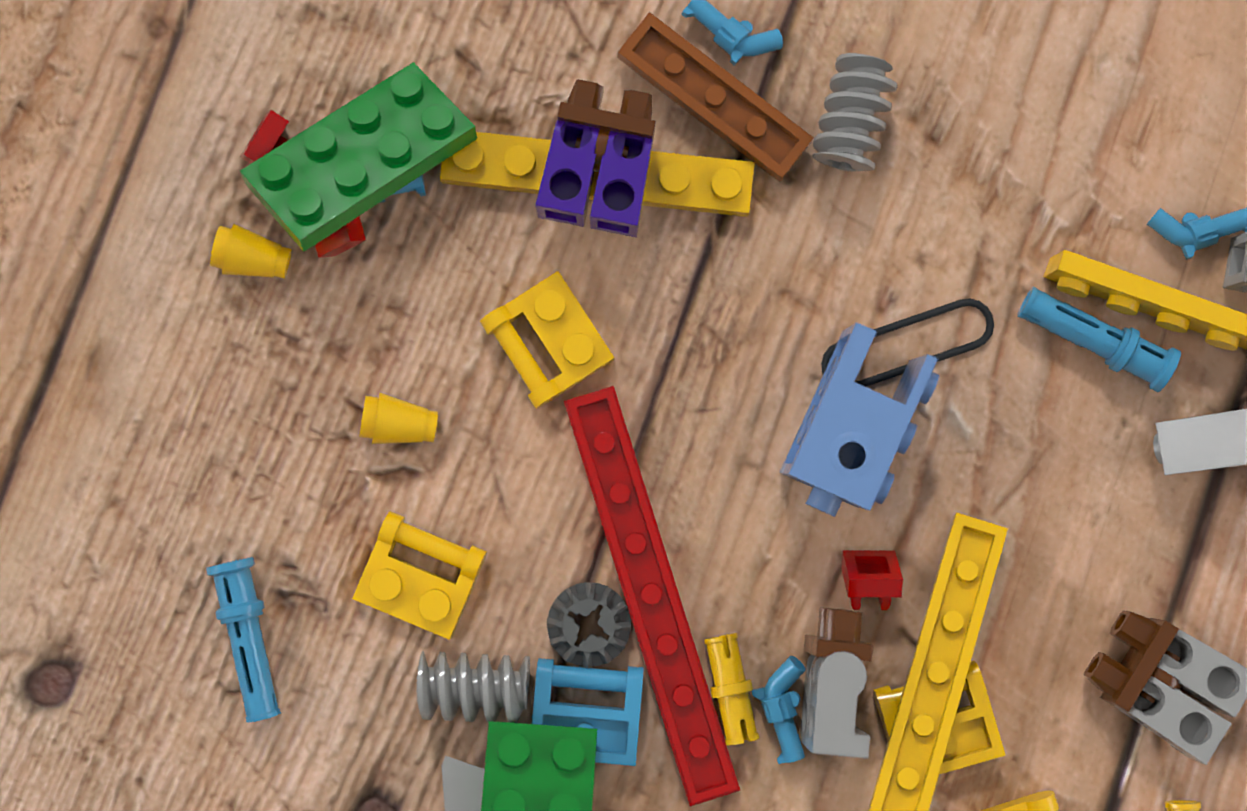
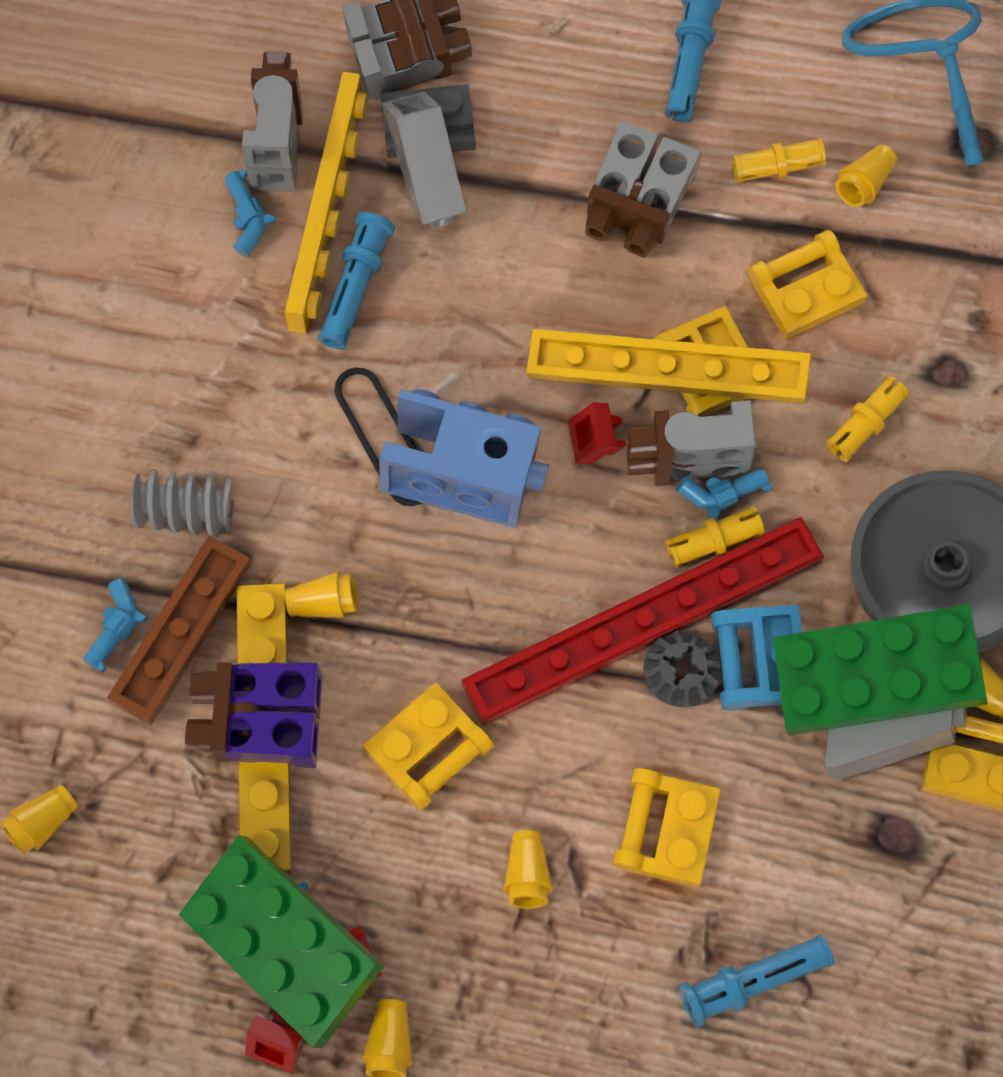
camera: 100 degrees left, 15 degrees down
light grey piece [417,651,530,723] -> none
none -> yellow cone [285,571,359,618]

